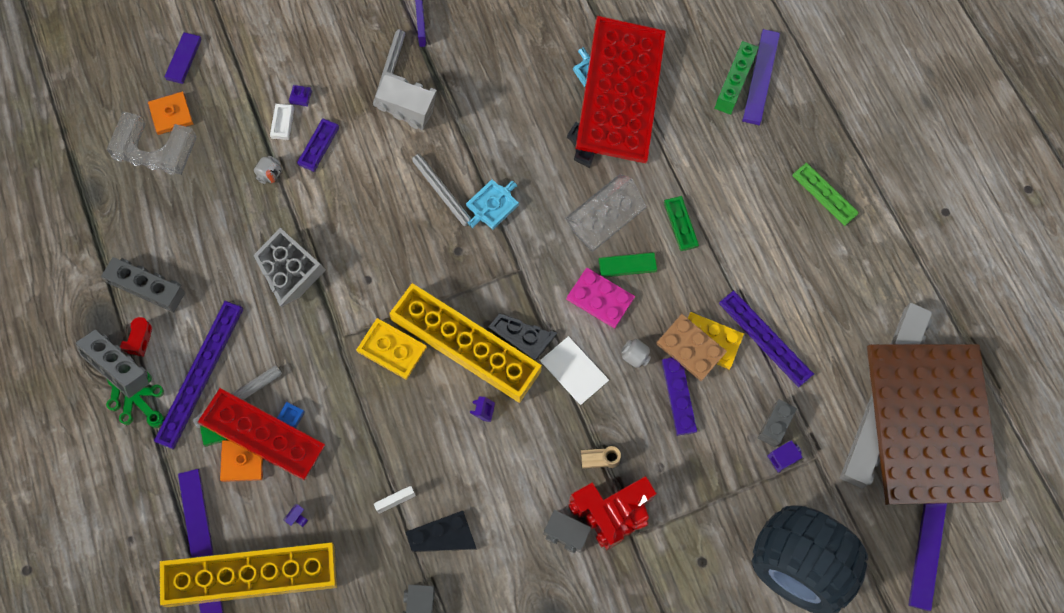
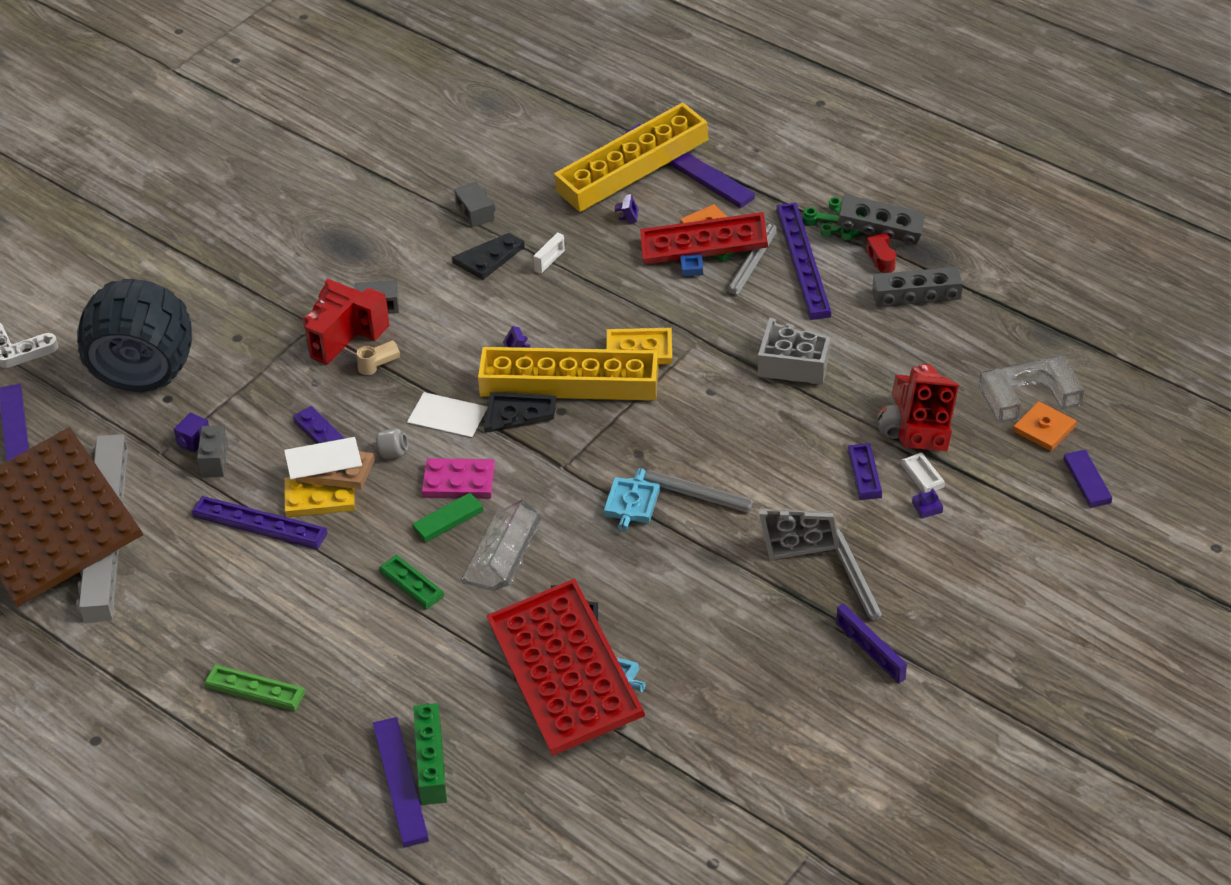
camera: 155 degrees right, 25 degrees down
none -> white piece [284,437,362,479]
none -> red brick [891,364,959,451]

